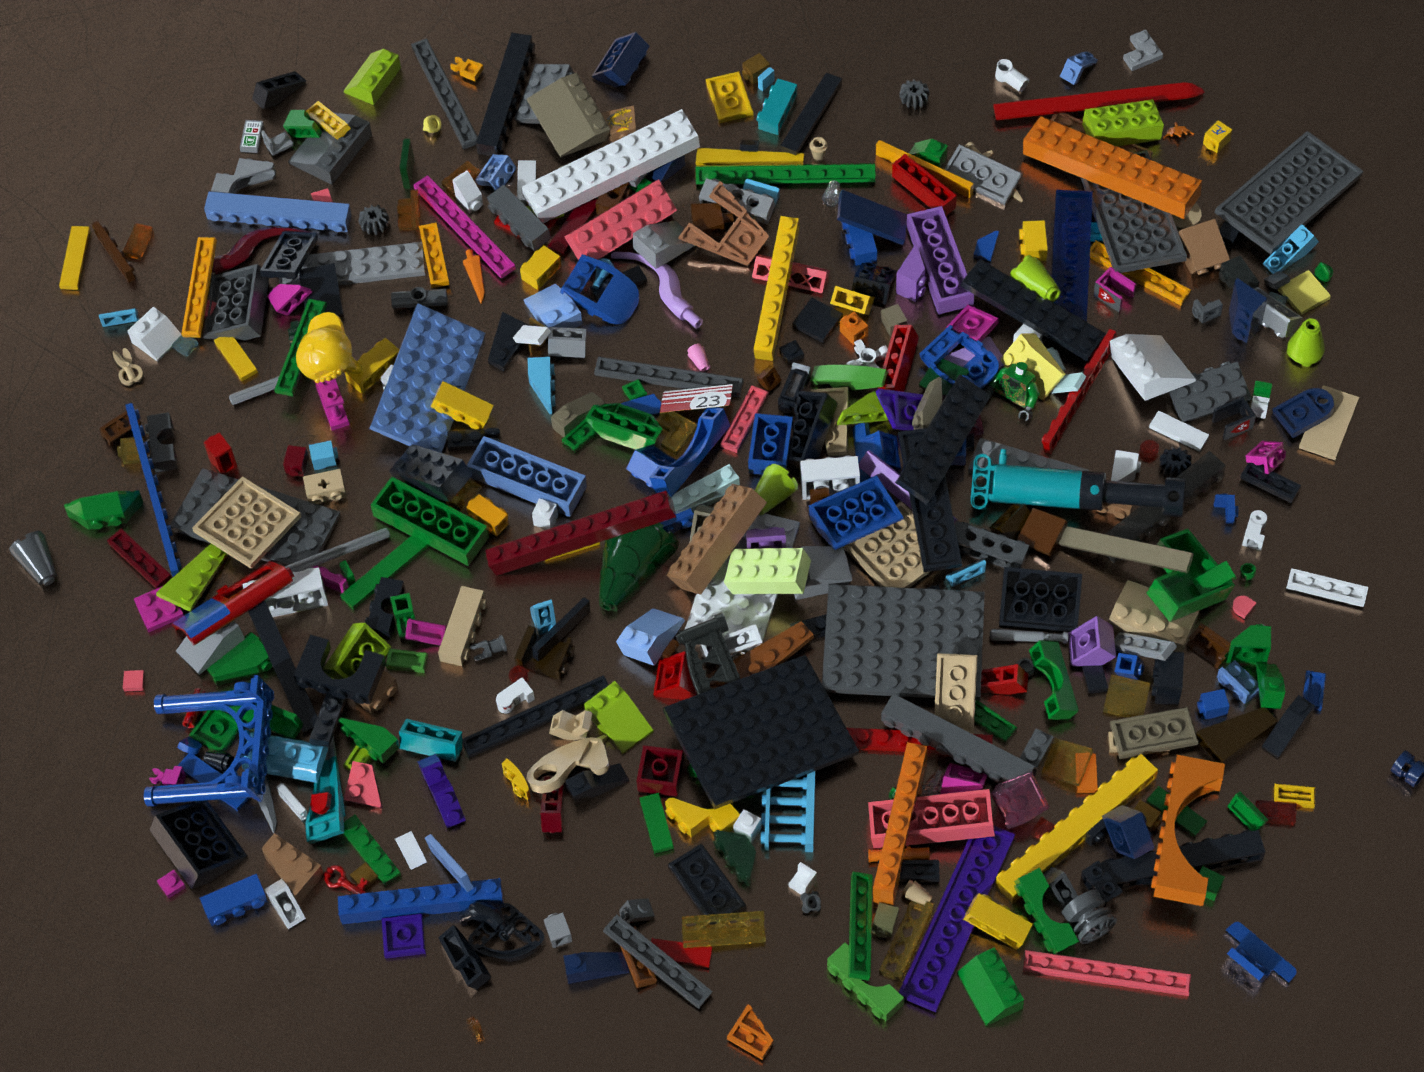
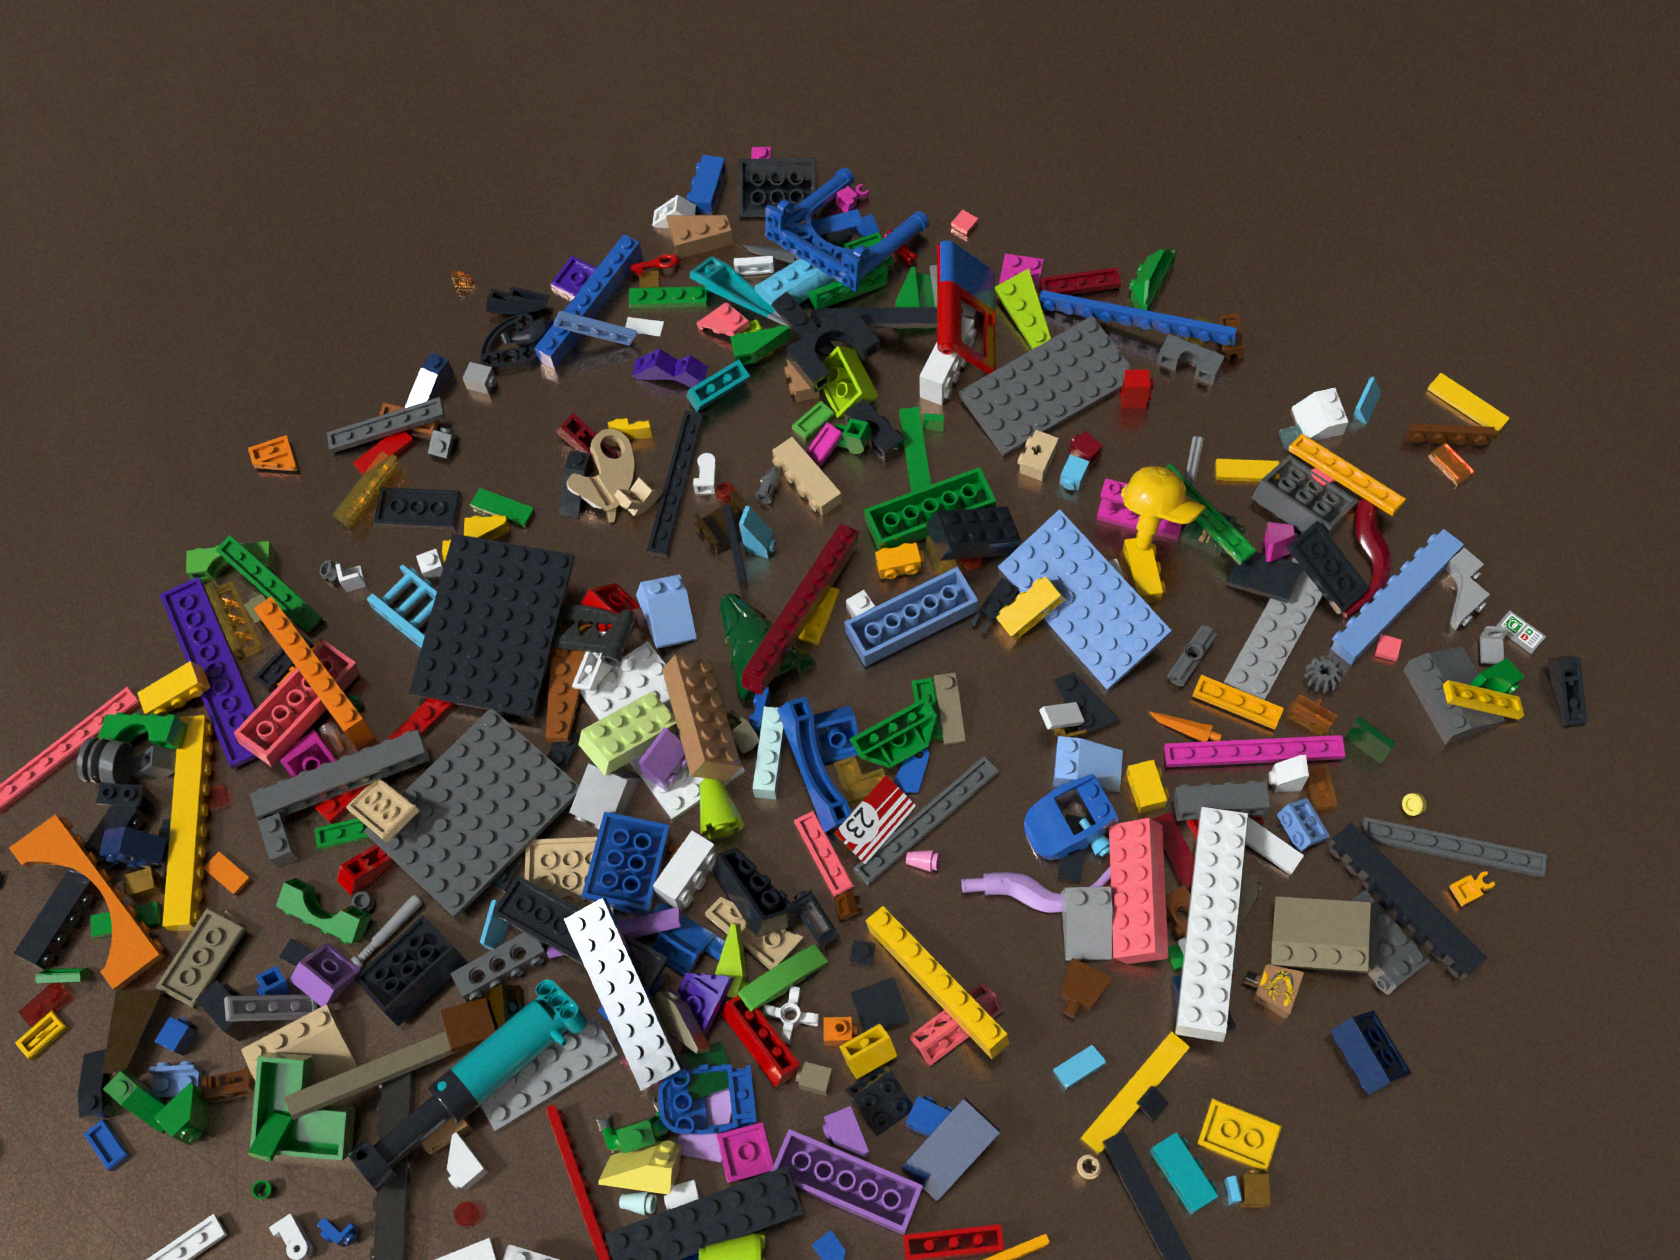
camera: 130 degrees right, 5 degrees up
dark grey cone [9,531,57,586] -> none
tan piece [113,348,143,386] -> none
tan plate [192,476,301,569] -> none
light grey axle [285,528,390,572] -> none
red tile [310,792,332,815] -> none
dark pink plate [311,566,349,593] -> none
lime slope [344,49,401,105] -> none
medium azure slope [528,357,556,414] -> none
light grey brick [548,327,586,358] -> none
lime slope [584,681,654,755] -> none
green tile [622,379,647,401] -> none
dark red brick [636,745,684,797] -> none
nougat wing [678,181,769,266] -> none
green plate [696,163,875,184] -> none
light grey brick [699,179,775,225] -> none
clear green slope [713,830,757,887] -> none
blue brick [748,413,793,475] -> none
clear cone [822,180,840,207] -> none
tan cone [901,880,933,906] -> none
green slope [957,947,1024,1026] -> none
clear pink slope [990,772,1050,829] -> none
clear yellow tile [1041,738,1093,786] -> none
light aqua tile [1051,372,1086,394] -> none
clear yellow tile [1103,675,1150,717] -> none
black gear [1160,446,1192,478] -> none
green brick [1198,866,1225,901] -> none
coral tile [1232,596,1256,619] -> none

